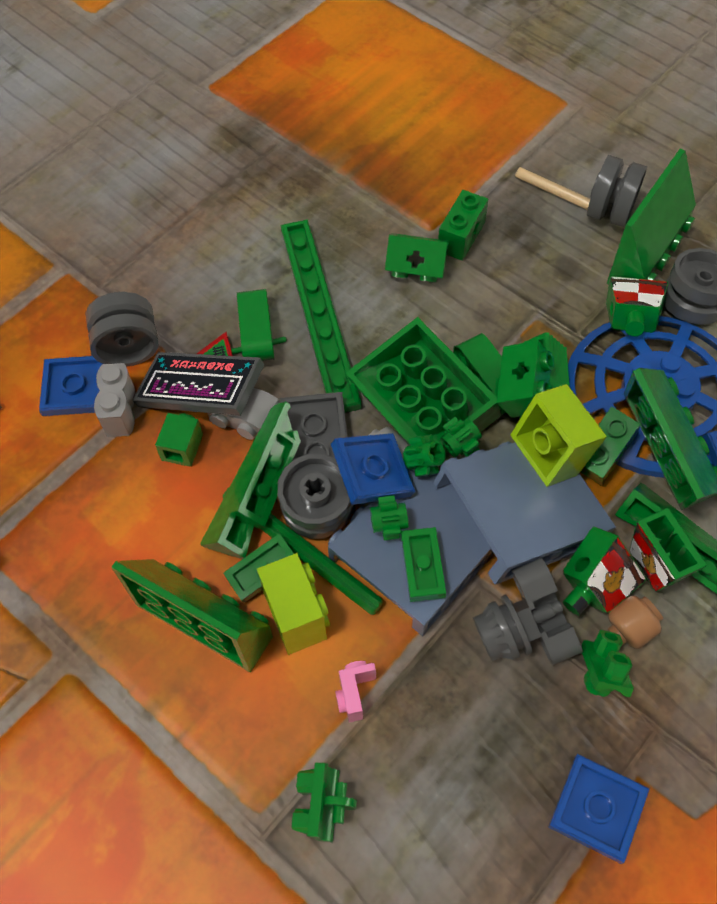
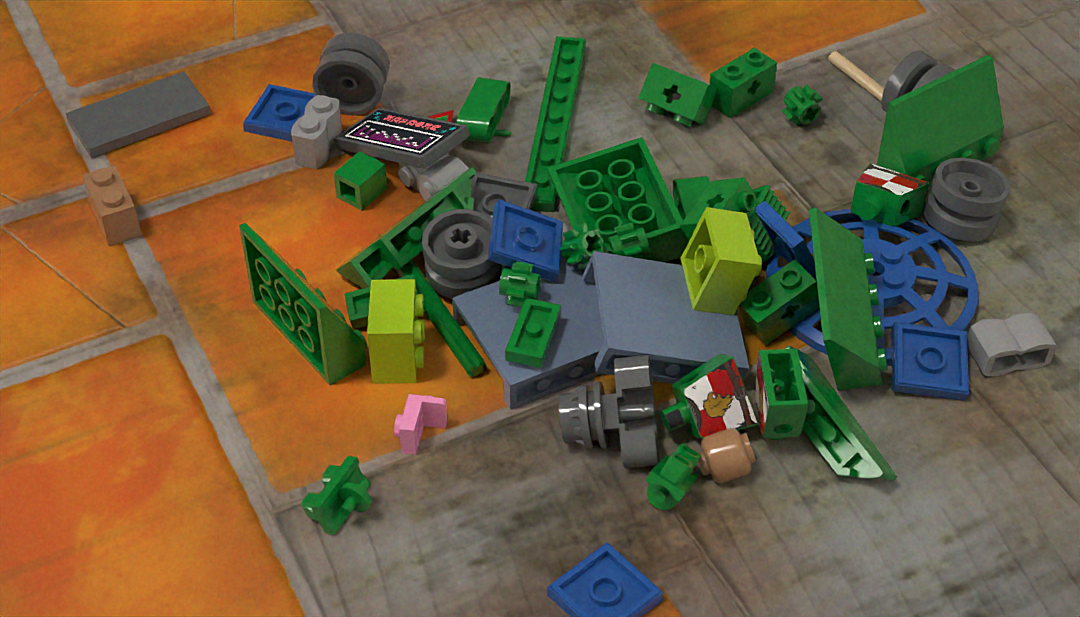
camera: 20 degrees right, 15 degrees down
none -> tile [755,201,817,281]
none -> green gear [782,84,823,126]

